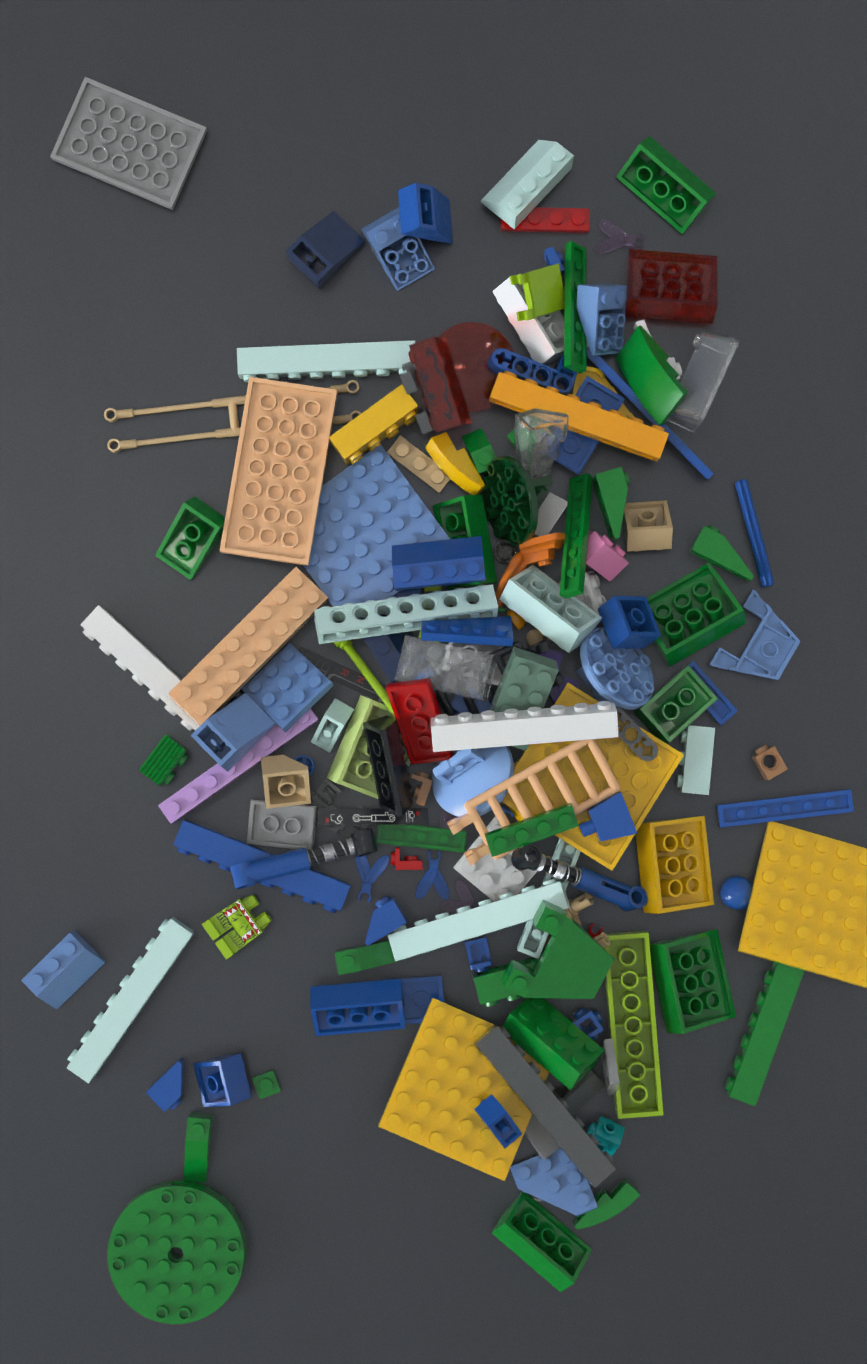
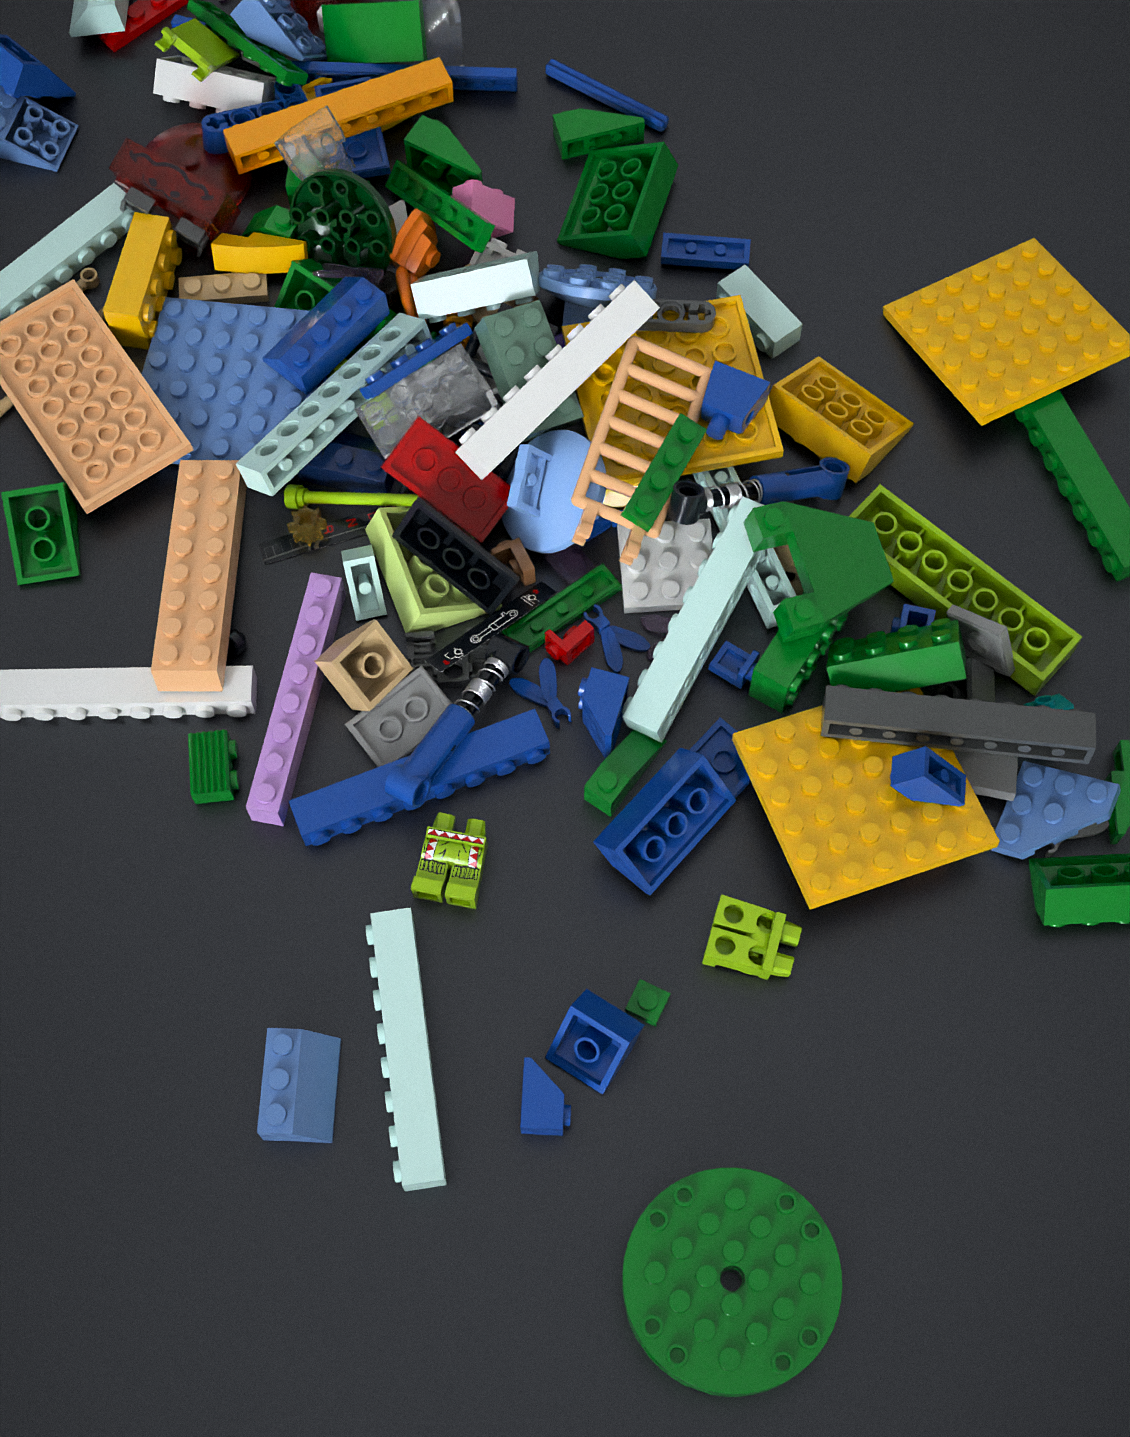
camera: 45 degrees left, 20 degrees down
green slope [184,1112,214,1183] -> none
medium blue slope [191,693,276,772] -> none
medium blue plate [242,643,334,733] -> none
blue brick [598,596,661,649] -> none
tan slope [623,500,673,552] -> none
green slope [634,665,718,744] -> none
green slope [650,929,736,1034] -> none
medium blue wing [709,590,801,680] -> none
blue plate [716,789,854,828] -> none
blue hair [720,876,753,910] -> none
medium nougat brick [752,744,788,781] -> none
none -> clear yellow gear [287,505,327,546]
none -> piece [313,263,384,283]
none -> lime hips [702,894,802,980]

